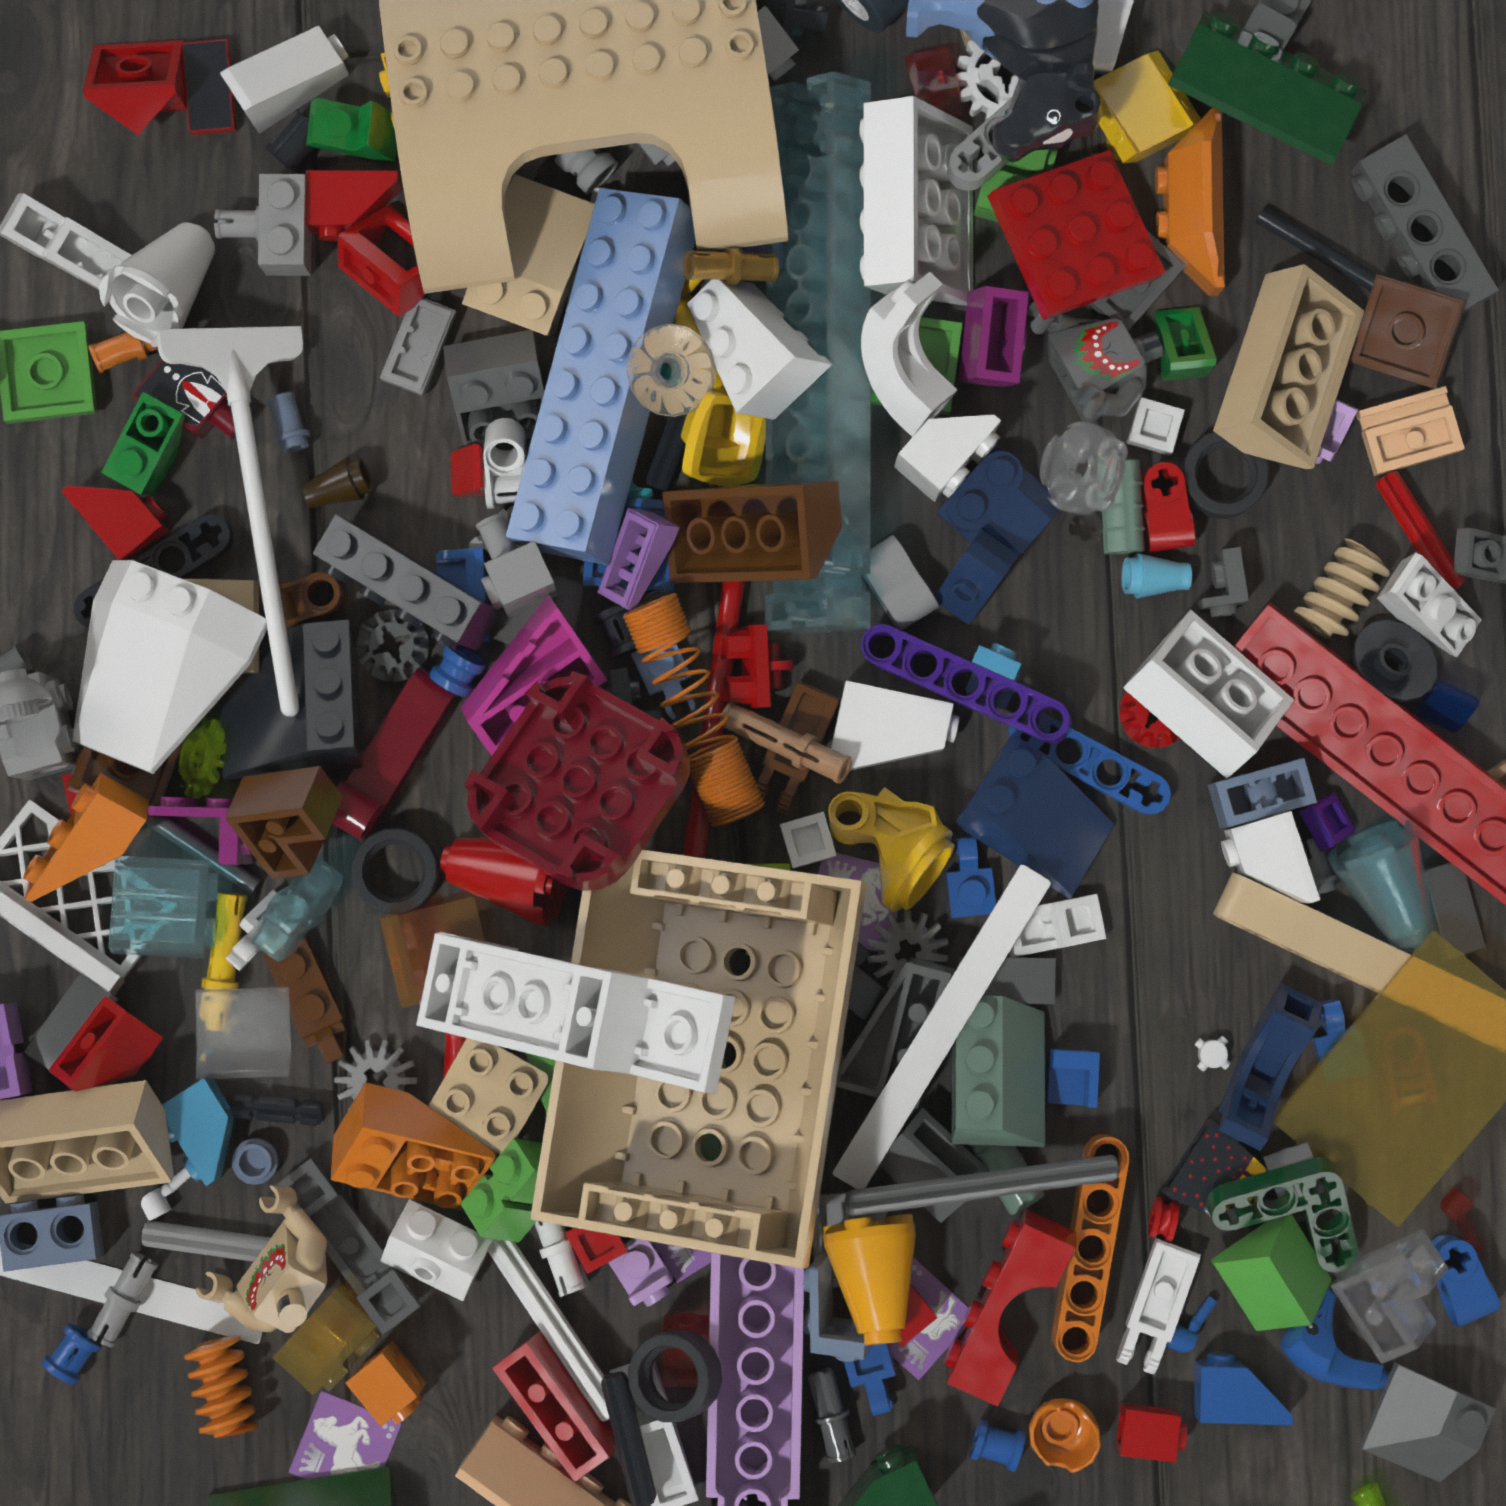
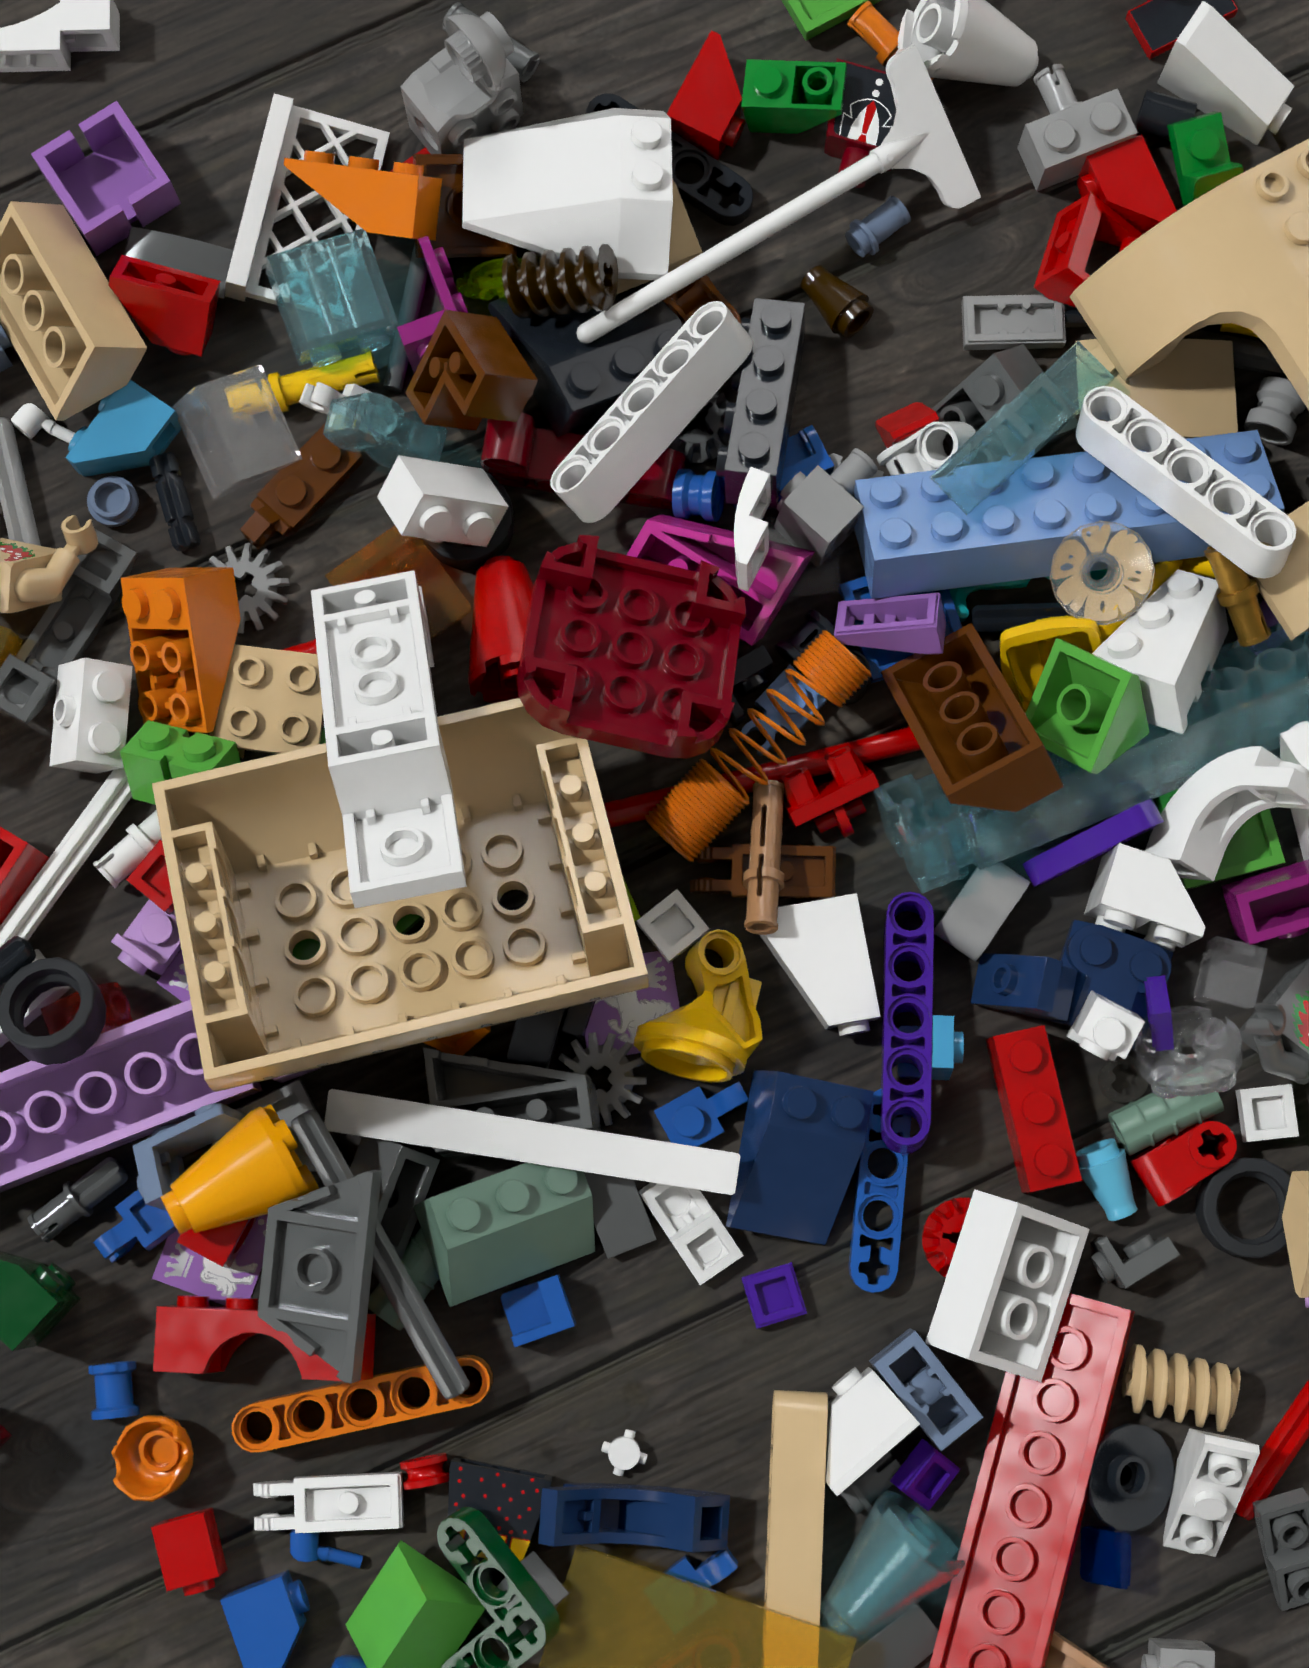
camera: 70 degrees right, 5 degrees down
none -> dark grey wing [257,1170,382,1384]
none -> white brick [377,455,509,547]
none -> dark brown piece [502,244,618,319]
none -> white beam [550,301,753,523]
none -> white slope [734,467,771,592]
none -> dark purple tile [741,1262,807,1329]
none -> clear light blue slope [930,341,1114,515]
none -> red brick [986,1025,1082,1193]
none -> dark purple beam [1022,798,1164,887]
none -> bright green slope [1025,638,1150,774]
none -> white brick [1067,990,1145,1061]
none -> white beam [1076,386,1296,579]
none -> dark purple tile [1144,975,1174,1051]
none -> clear panel [1193,936,1268,1009]

